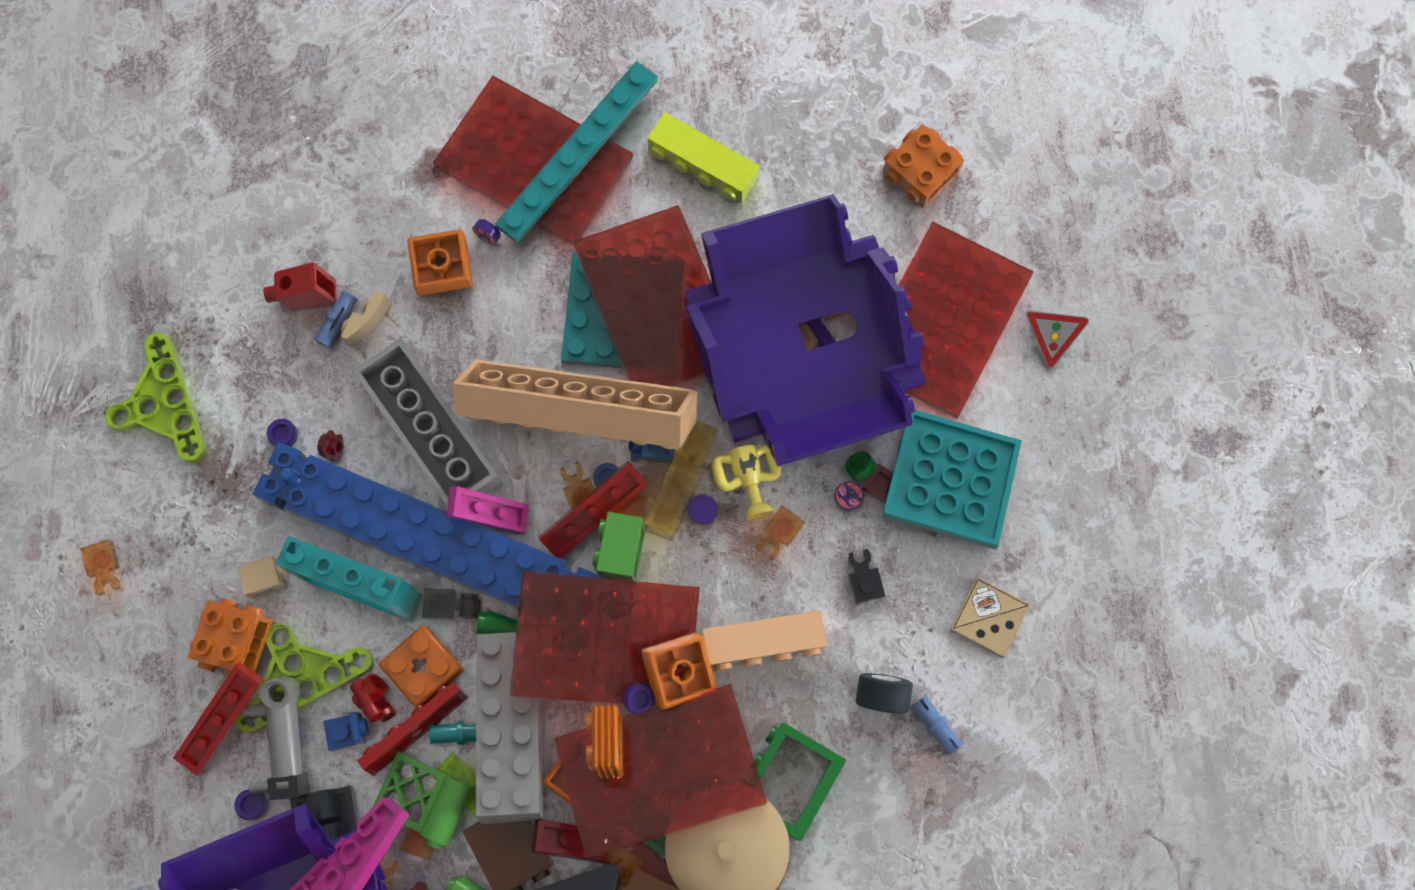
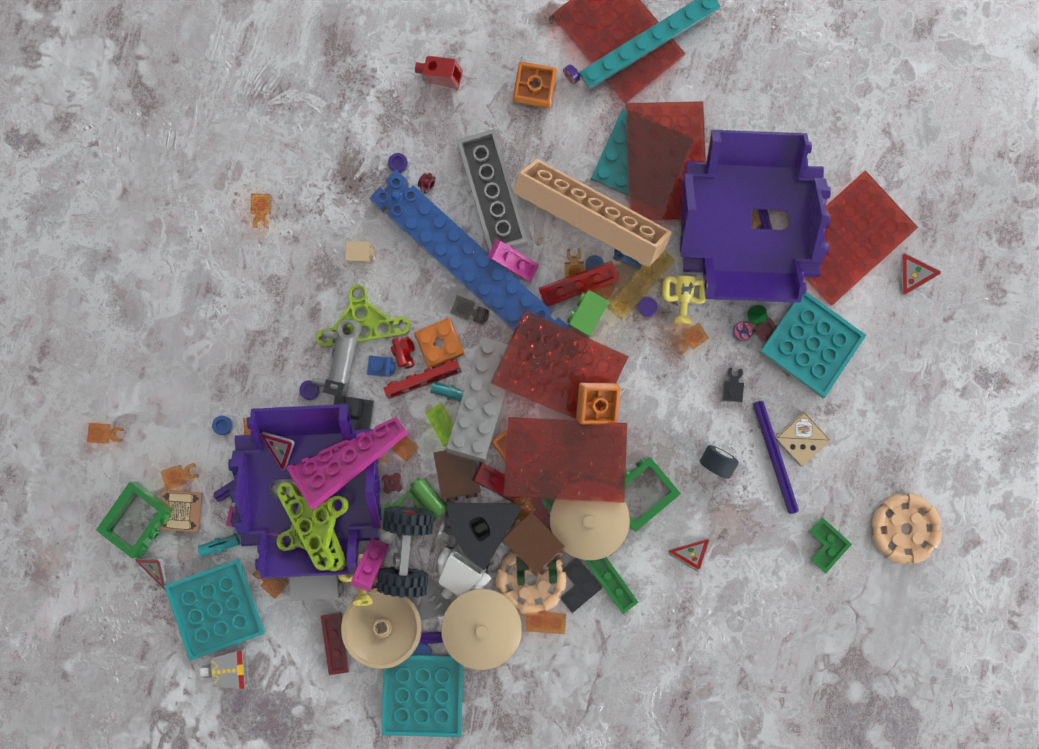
camera: 20 degrees right, 10 degrees up
lime beam [105,332,207,464] -> none
red plate [173,662,264,776] -> none
orange brick [187,598,273,676] -> none
teal window [275,536,423,622] -> none
medium blue pin [314,290,358,348] -> none
tan slope [341,290,391,347] -> none
bright green piece [372,751,474,849] -> none
green cone [476,610,520,635] -> none
orange brick [586,704,623,779] -> none
dark purple tile [622,683,655,715] -> none
neon yellow brick [647,112,760,203] -> none
light nougat brick [703,610,827,672] -> none
orange brick [883,124,964,208] -> none
medium blue pin [911,695,963,755] -> none
none -> piece [668,539,710,572]
none -> dark purple axle [753,401,799,514]
none -> green plate [808,517,852,573]
none -> light nougat plate [871,493,942,565]

